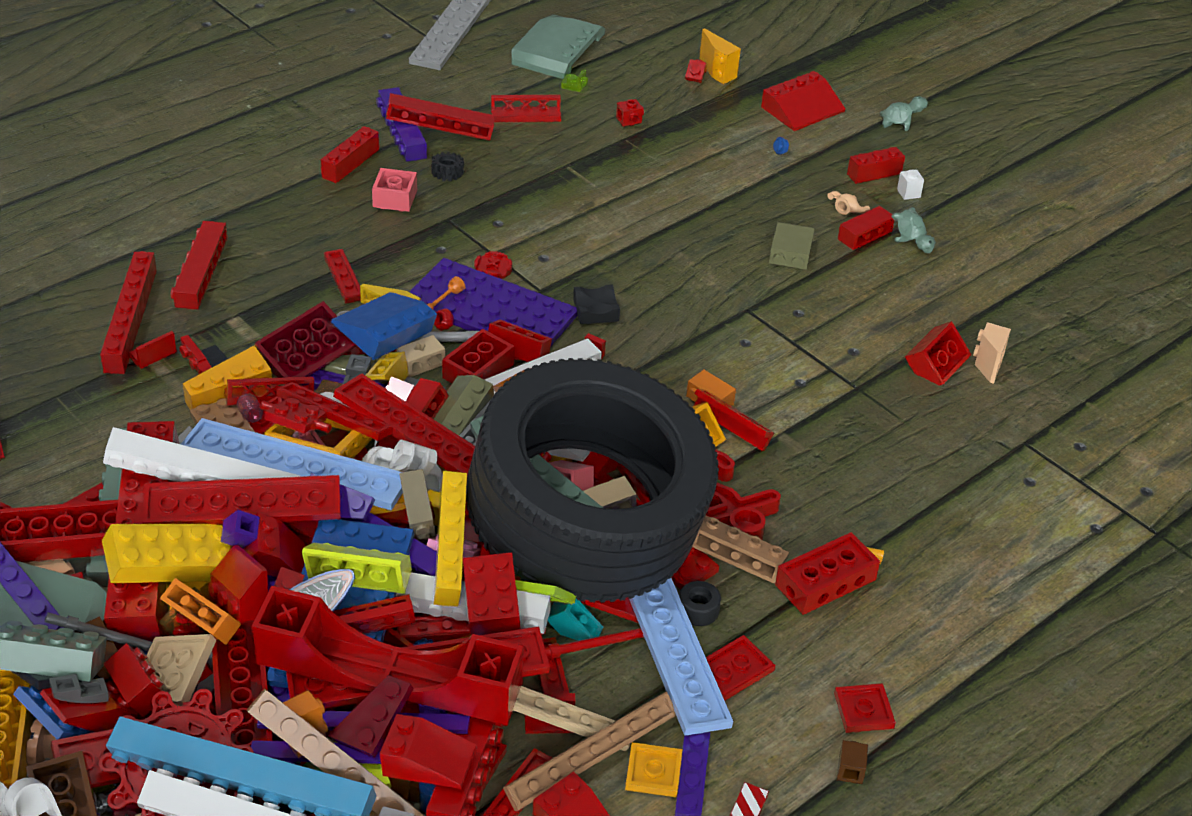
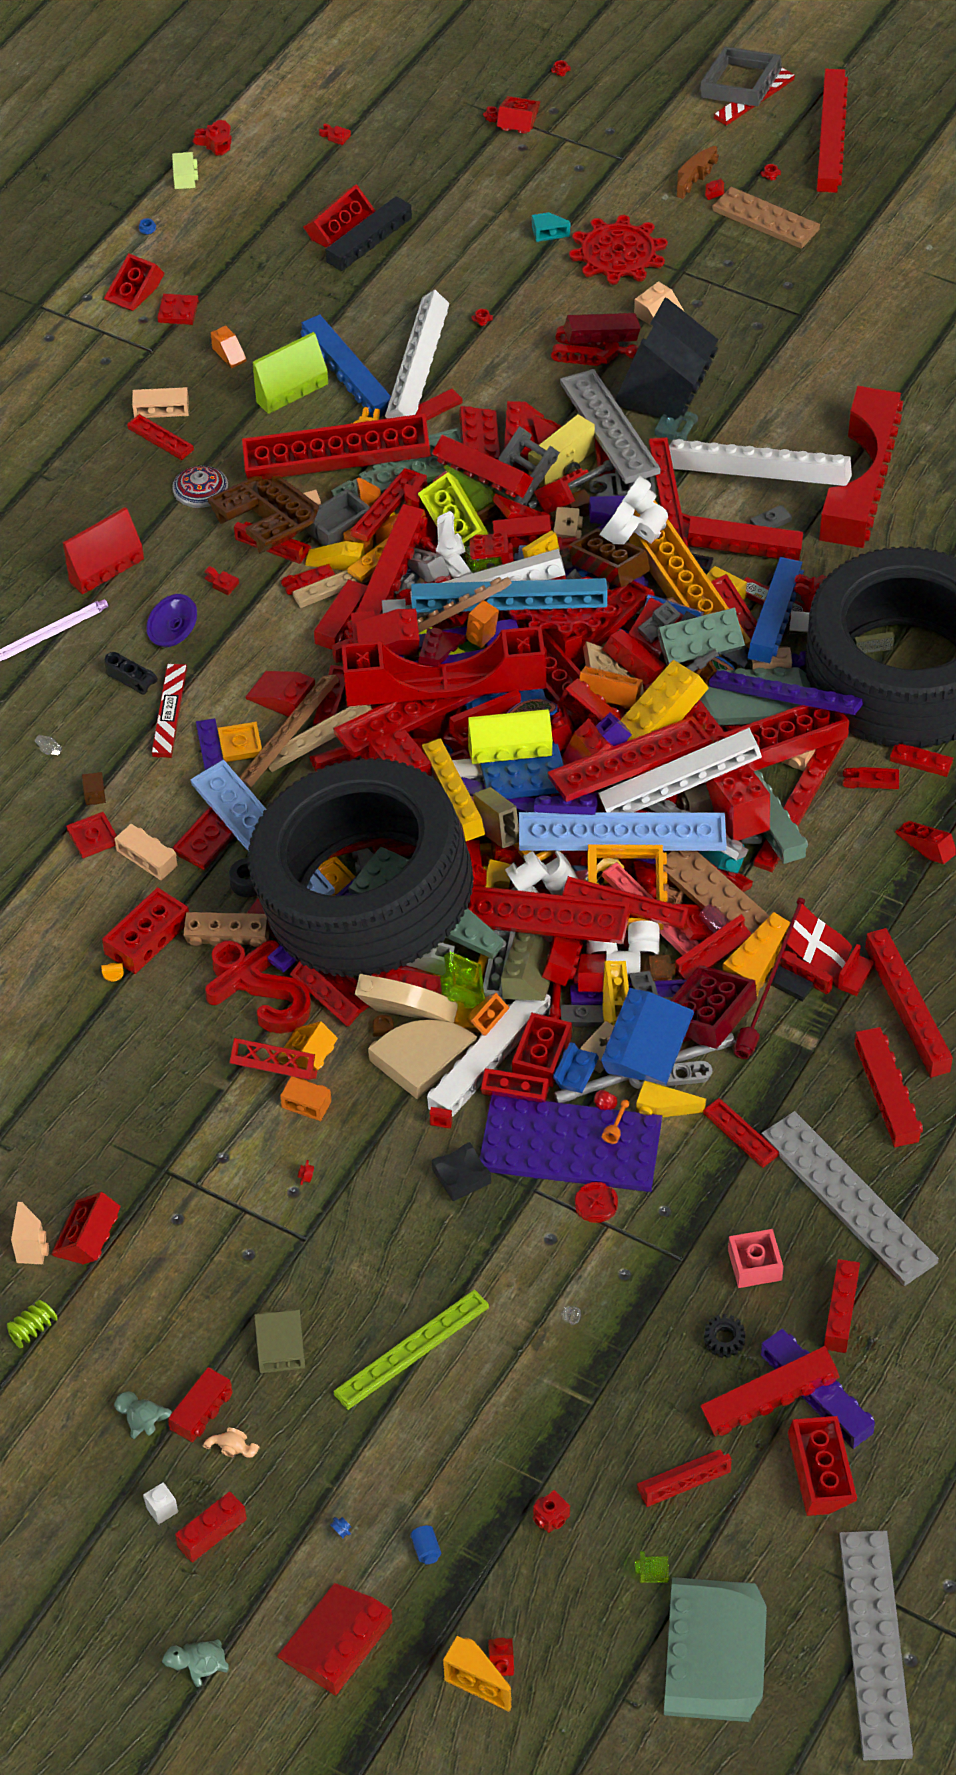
camera: 165 degrees right, 10 degrees up
red plate [260,398,332,433] -> none
none -> lime piece [7,1300,58,1348]
none -> light nougat brick [115,824,178,880]
none -> red plate [297,1160,314,1185]
none -> lime tile [333,1289,489,1410]
none -> blue brick [410,1525,441,1564]
none -> blue bracket [554,1042,599,1093]
none -> clear hinge [561,1306,581,1325]
none -> flag [733,898,852,1059]
none -> light grey plate [761,1111,939,1286]
none -> red slope [788,1416,857,1516]

